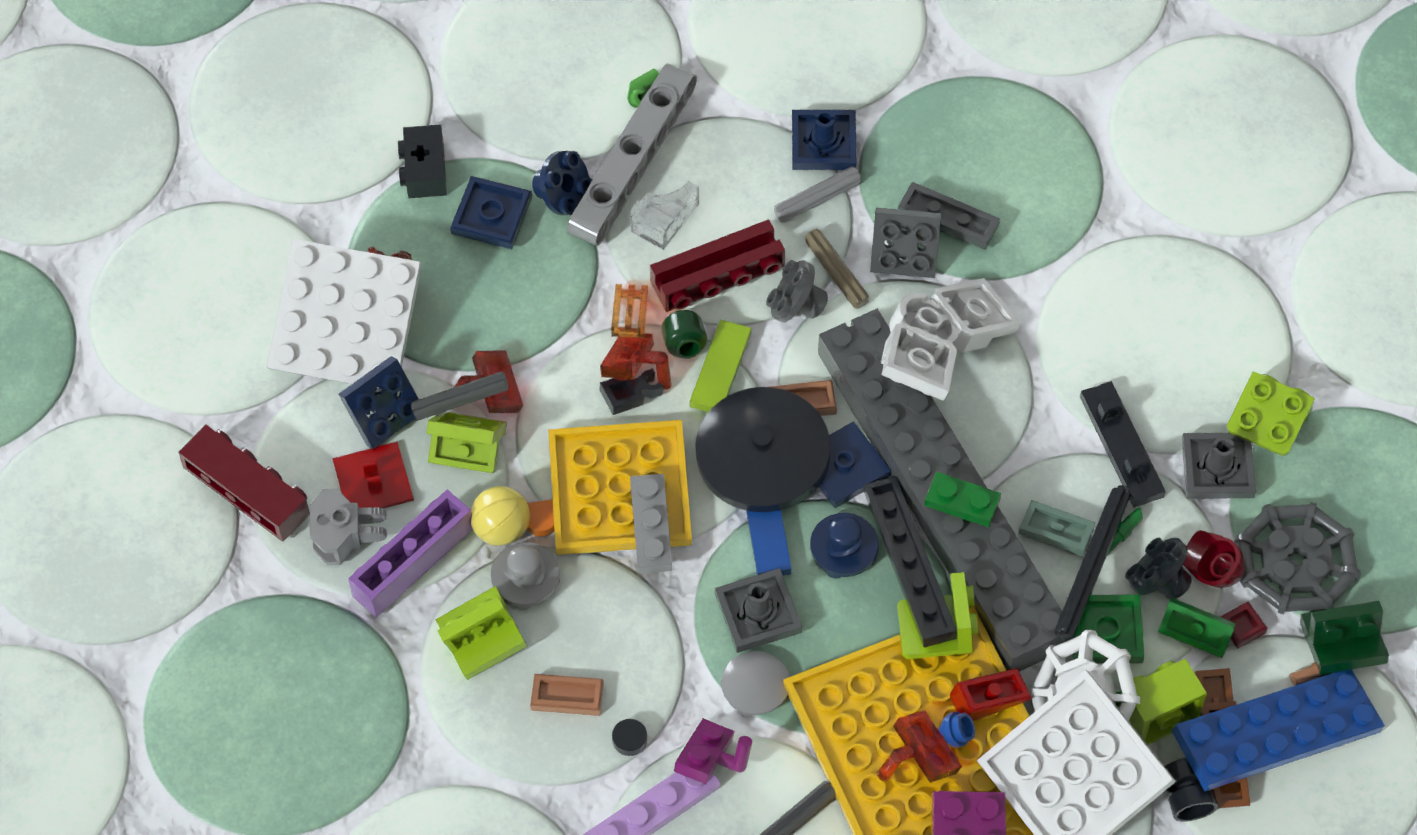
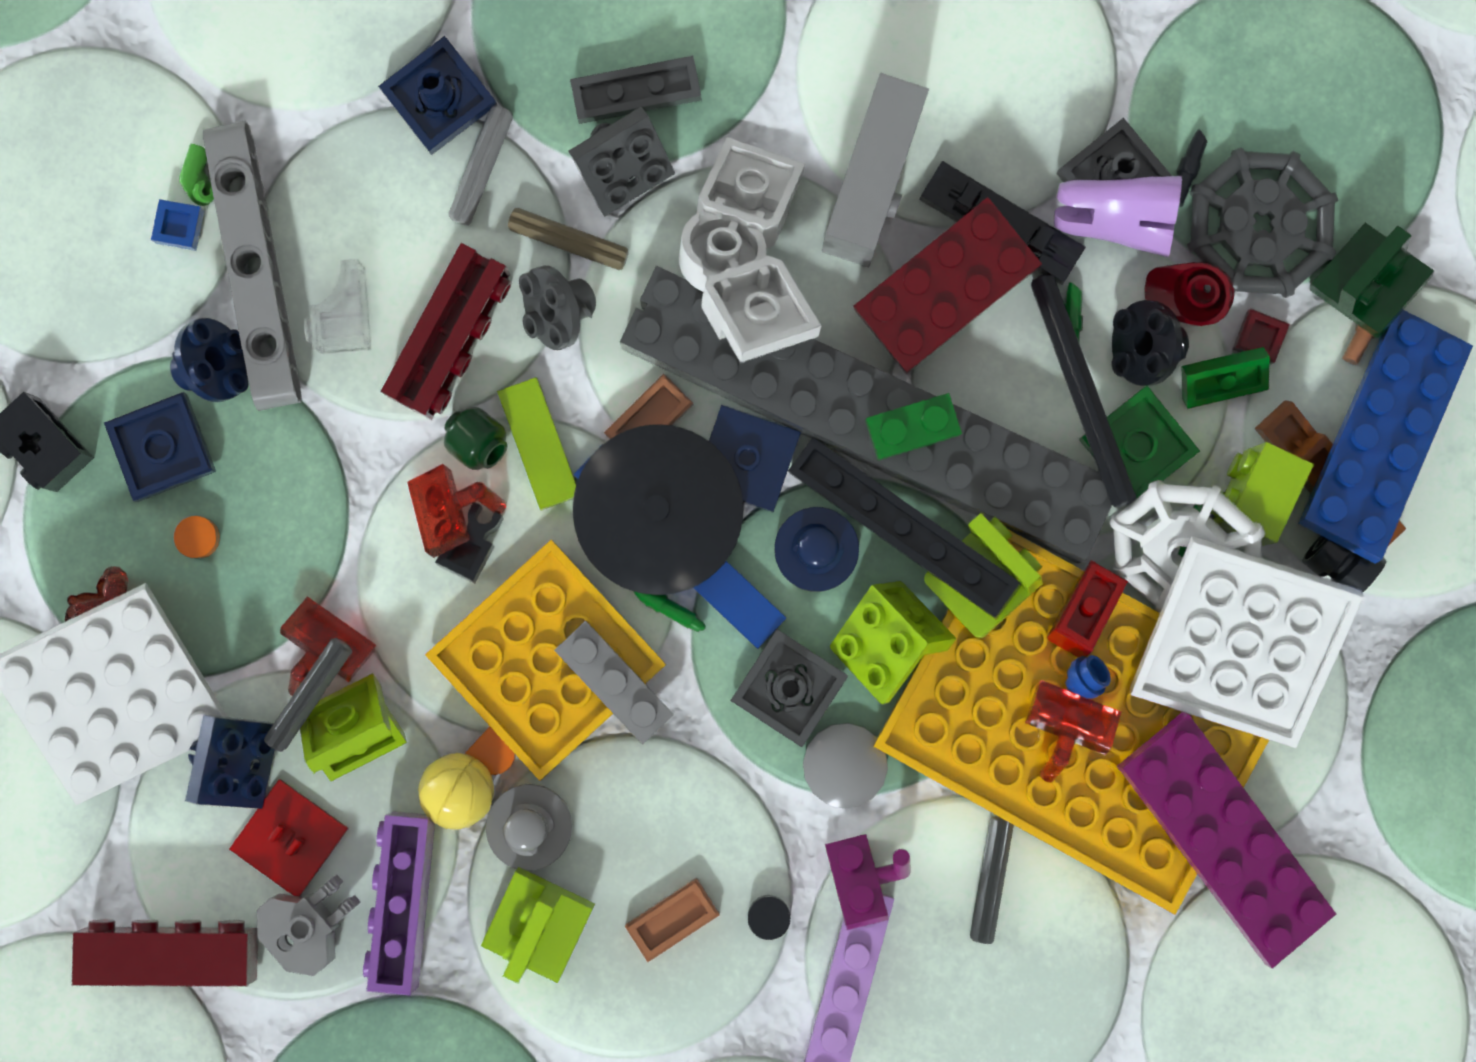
camera: 40 degrees left, 25 degrees up
clear orange tile [611,284,648,338] -> none
sand green plate [1019,500,1096,557] -> none
lime bracket [1227,371,1315,456] -> none
none -> blue plate [151,199,205,251]
none -> orange tile [174,516,220,559]
none -> green piece [634,592,706,632]
none -> light grey brick [822,72,929,267]
none -> lime bracket [830,581,957,704]
none -> dark red brick [853,197,1042,374]
none -> lavender piece [1054,176,1182,257]
none -> black piece [1176,129,1207,207]

